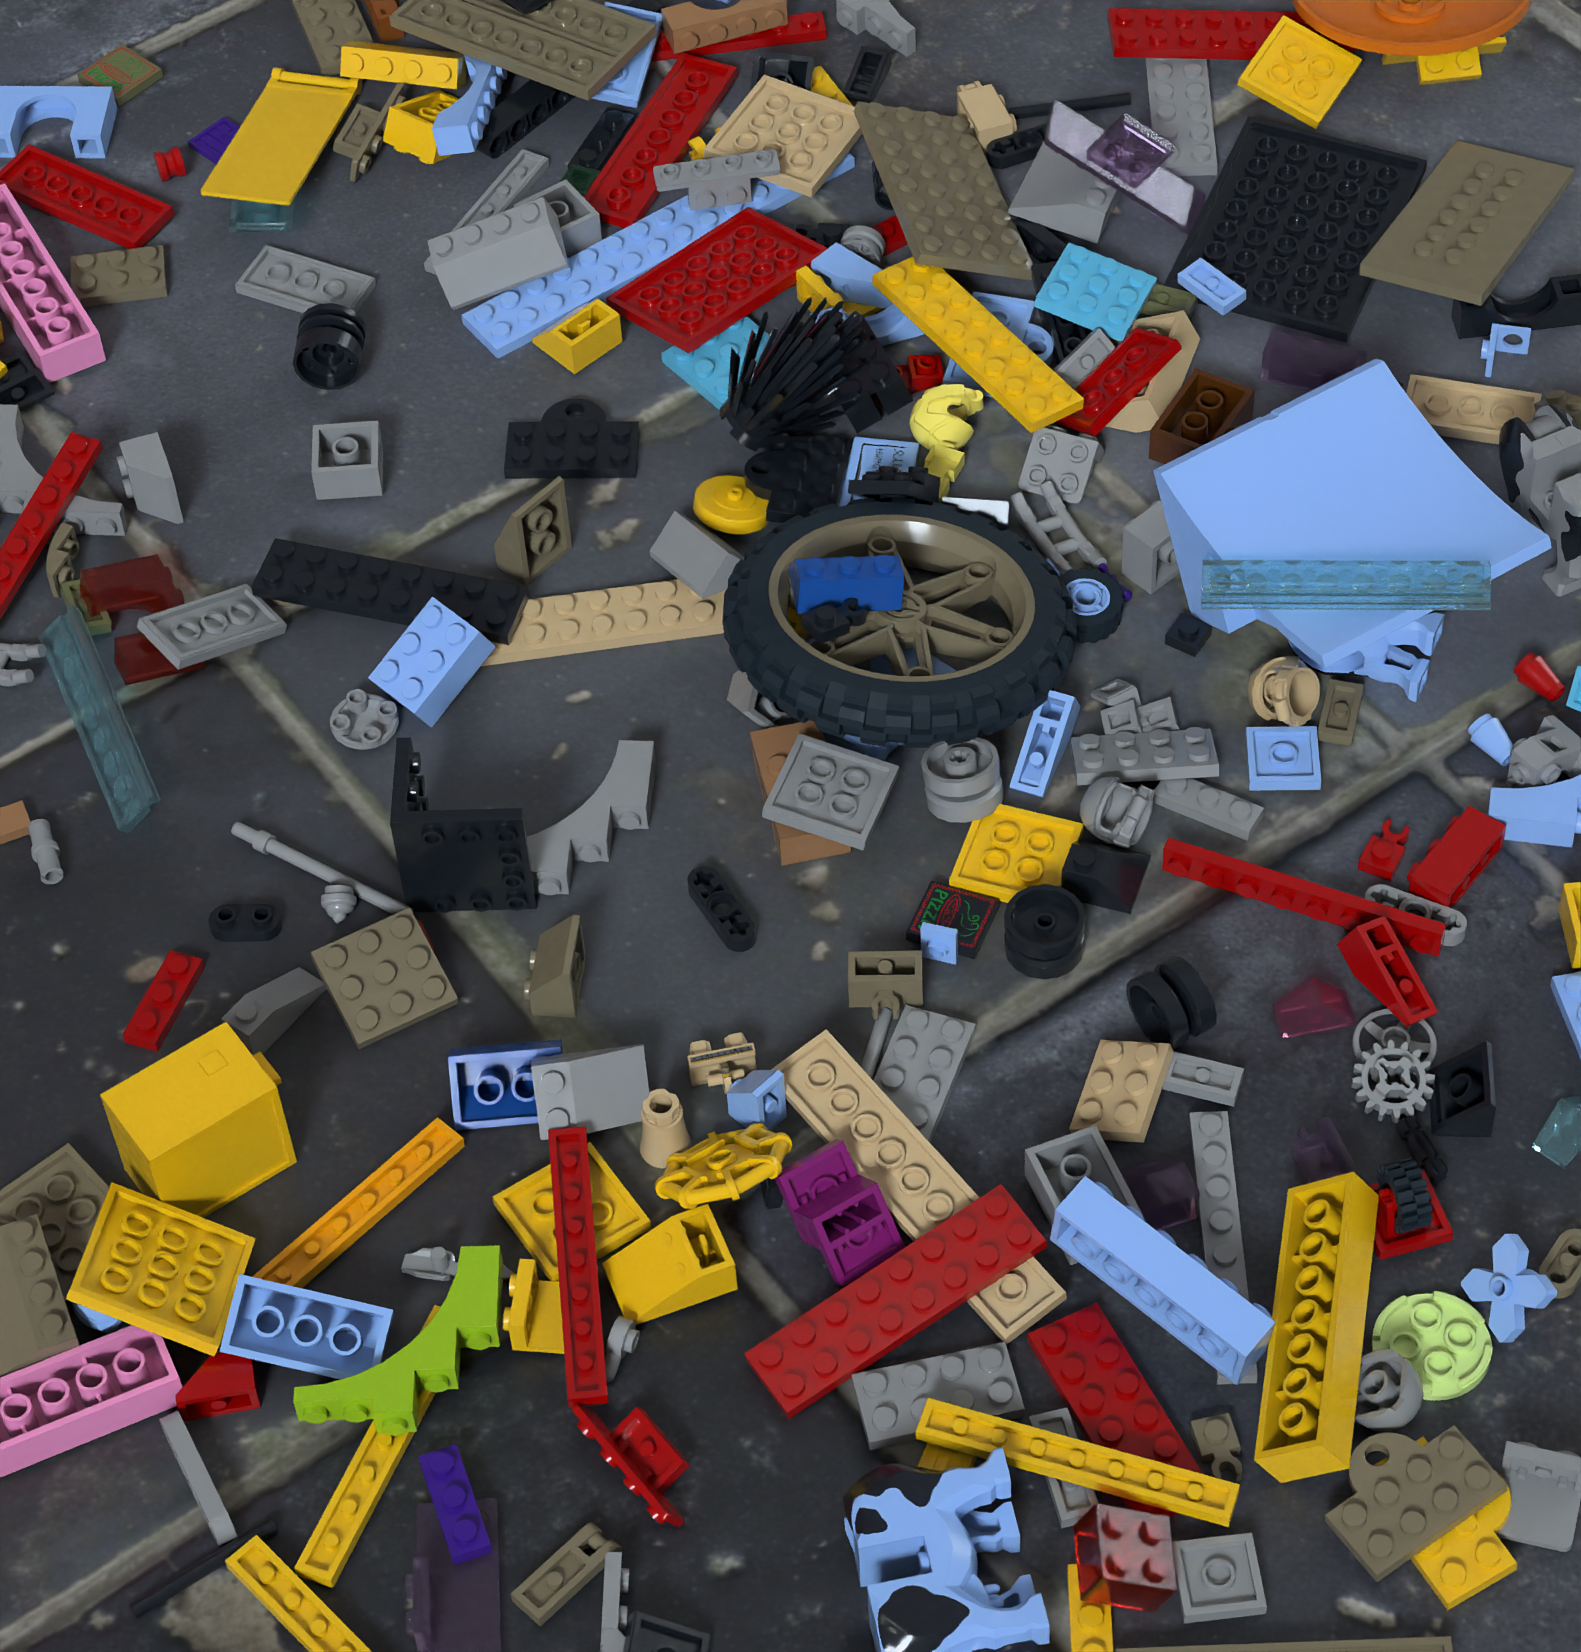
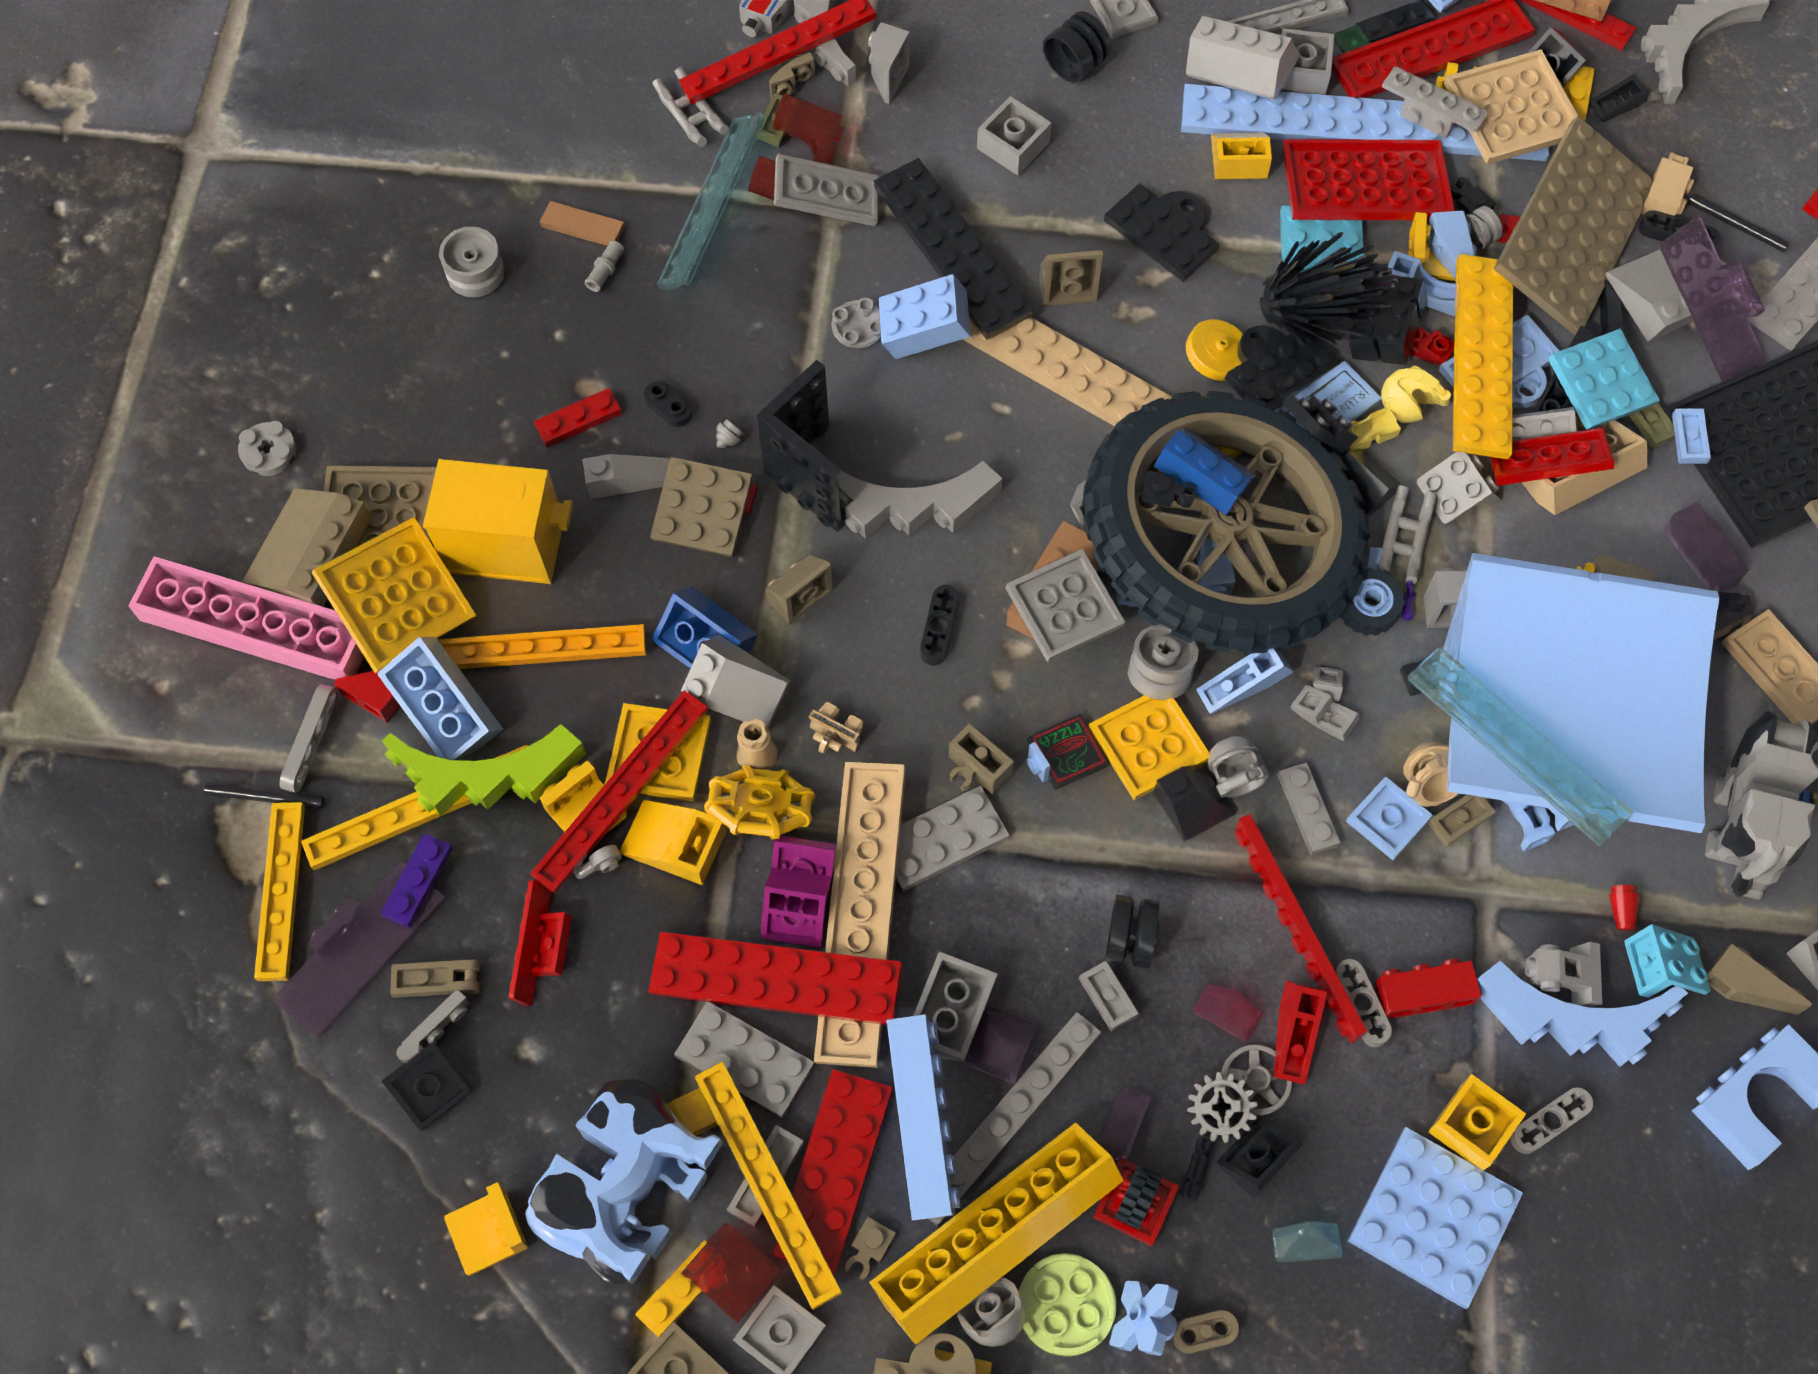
camera: 40 degrees right, 15 degrees up
light grey bar [231,822,414,915] -> none
light grey piece [401,1247,514,1281] -> none
light grey slope [650,511,744,599] -> none
light blue slope [727,1070,787,1131] -> none
light grey bar [861,1008,893,1079] -> none
black wheel [1004,884,1085,979] -> none
tan plate [1069,1040,1174,1143] -> none
light grey plate [1070,727,1219,786] -> none
reddish brown brick [1149,368,1255,464] -> none
red plate [1357,819,1409,881] -> none
light blue cone [1468,714,1513,766] -> none

